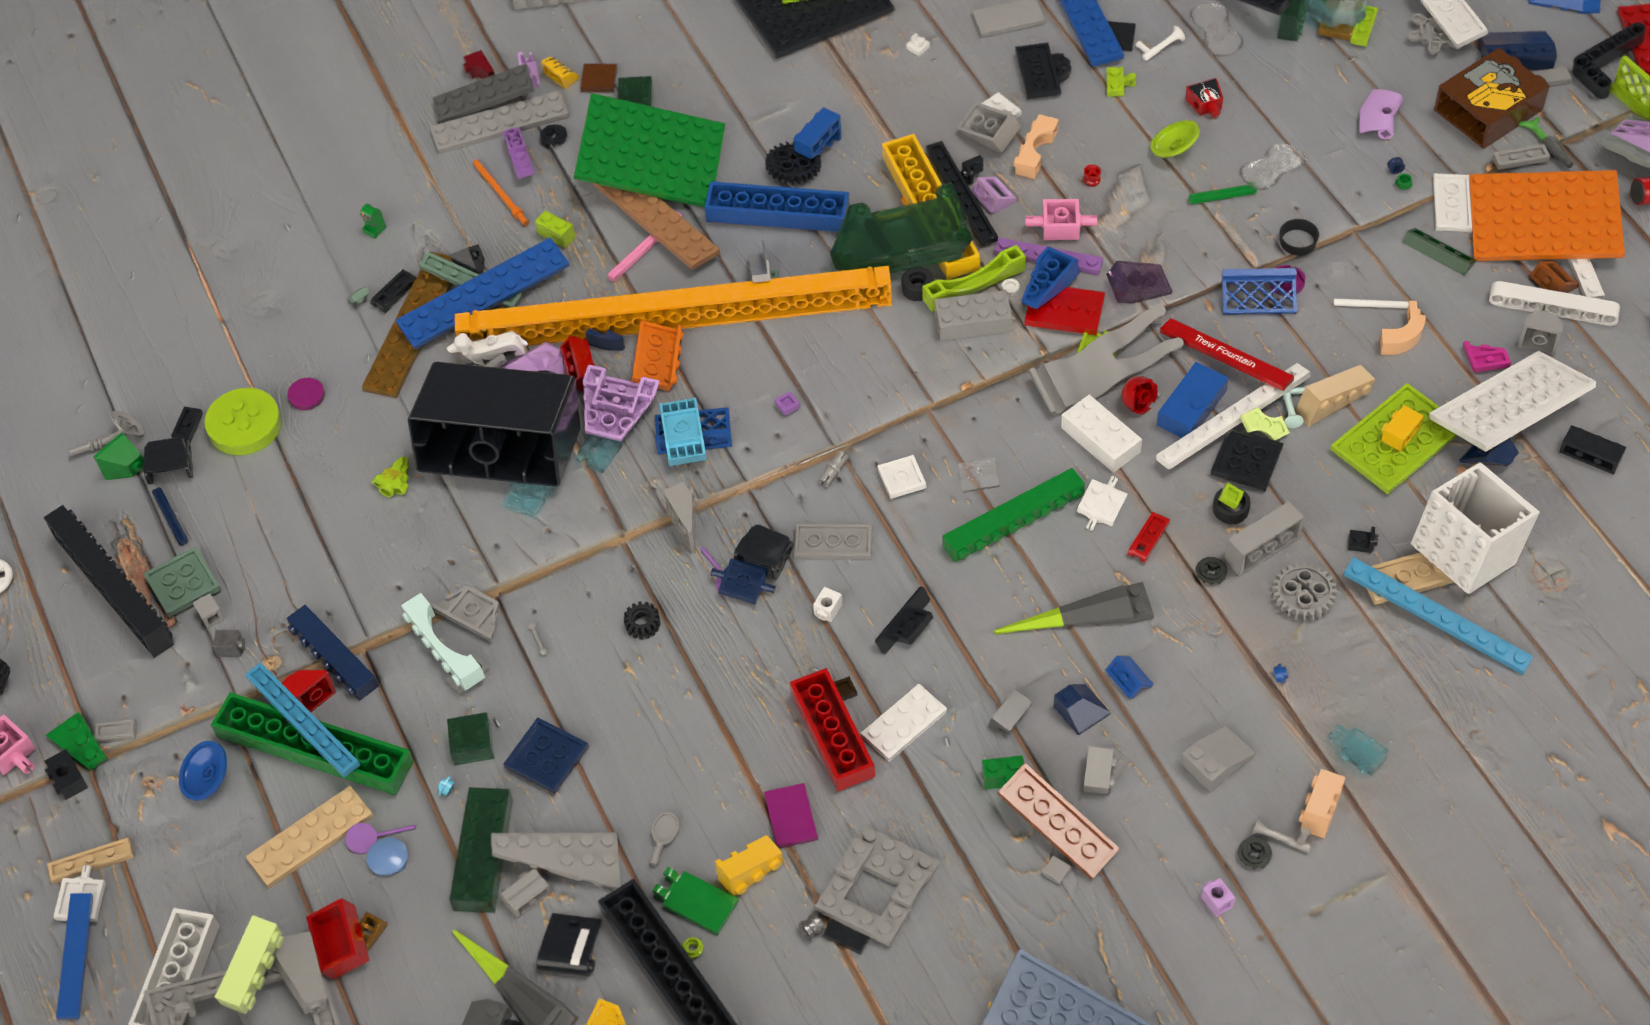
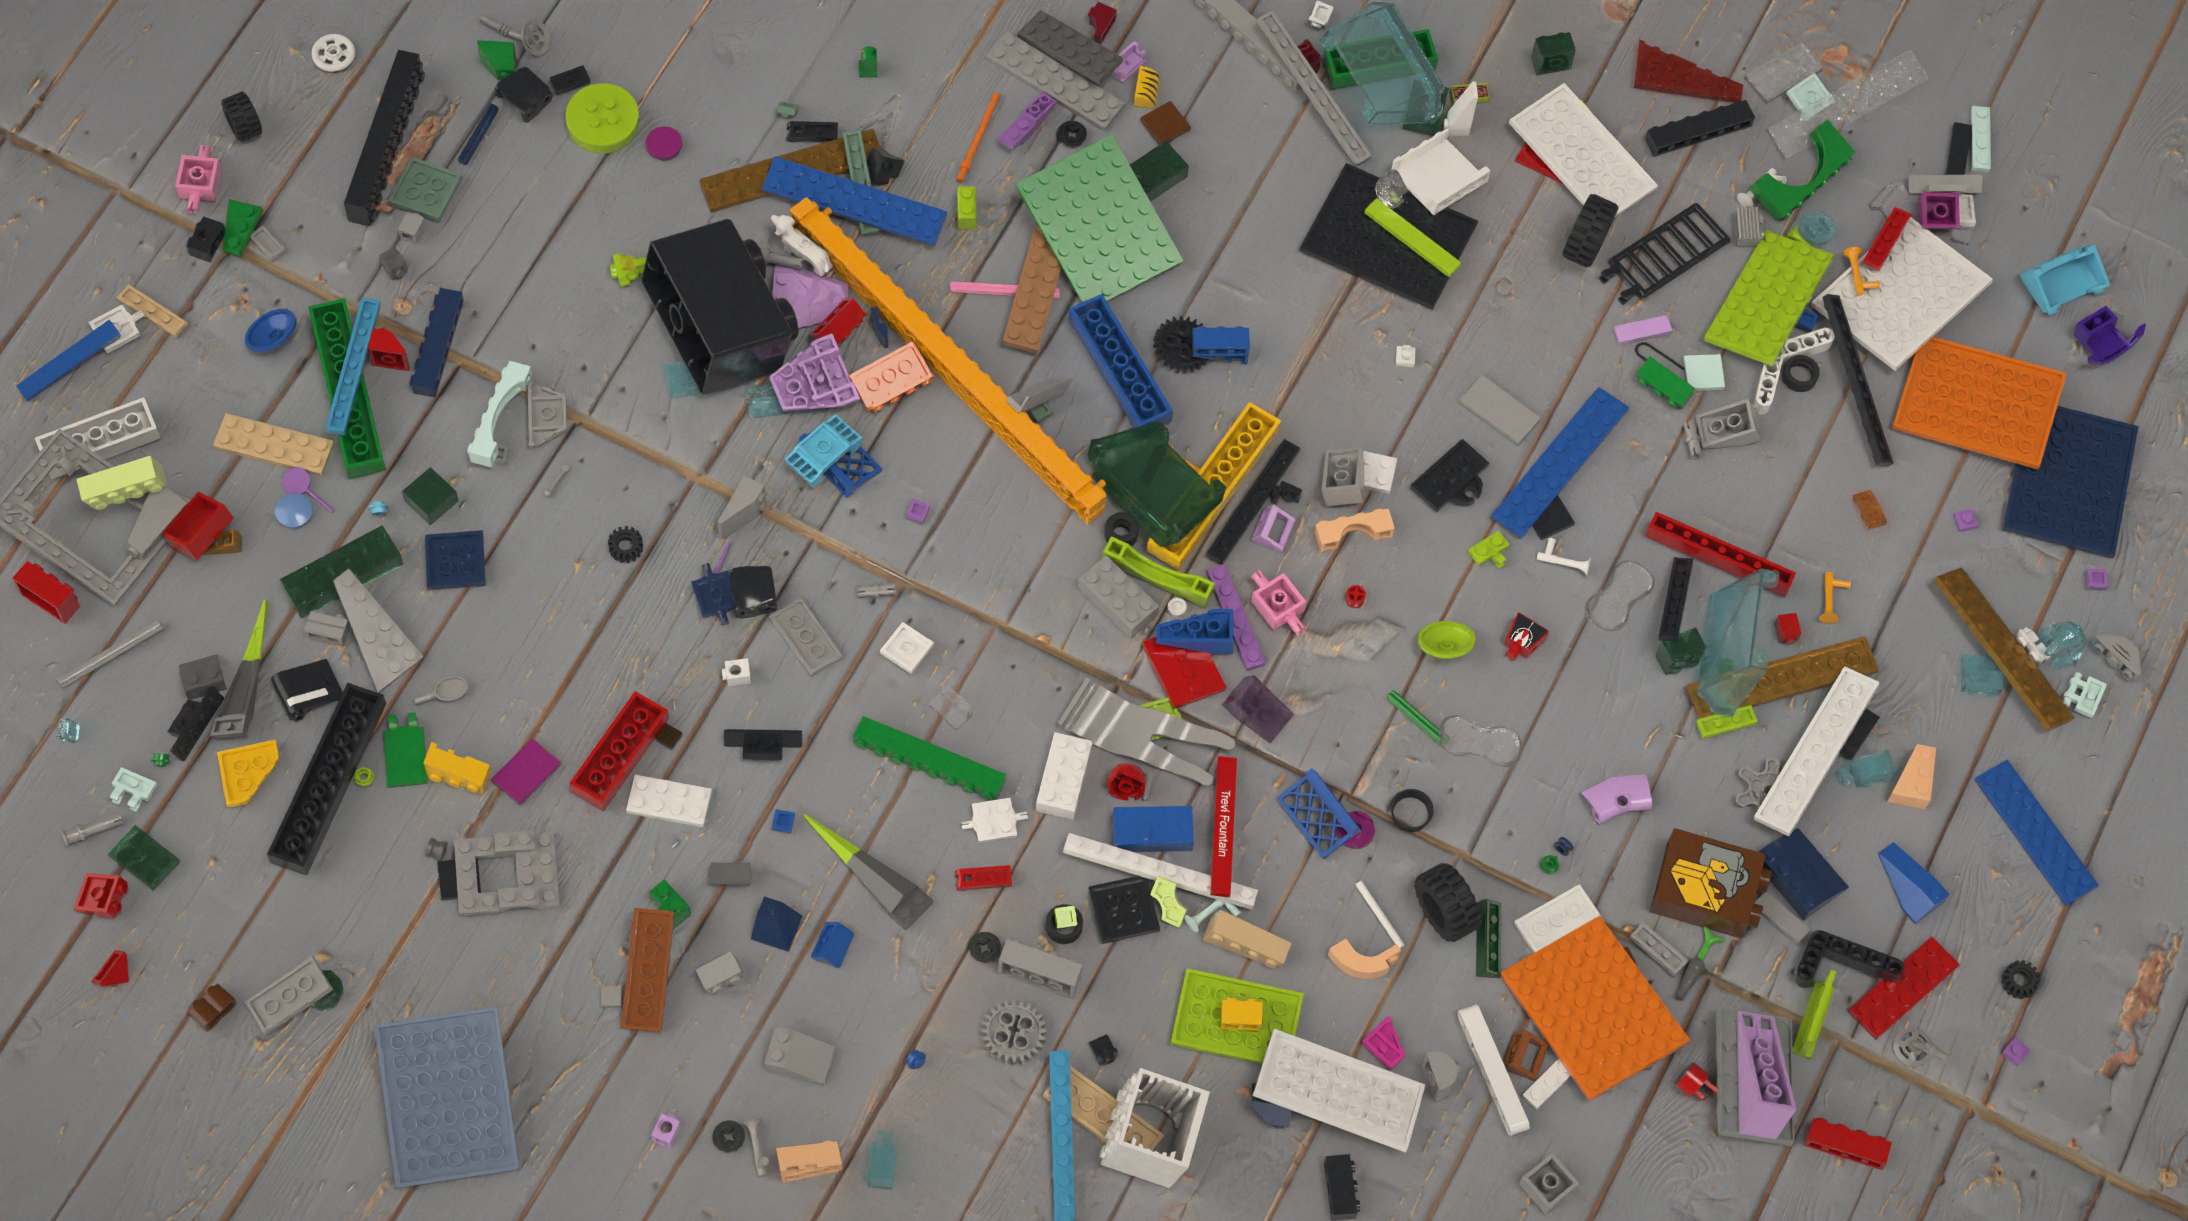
camera: 45 degrees right, 10 degrees up
none -> blue plate [772,809,795,833]
none -> black tyre [1414,863,1482,942]

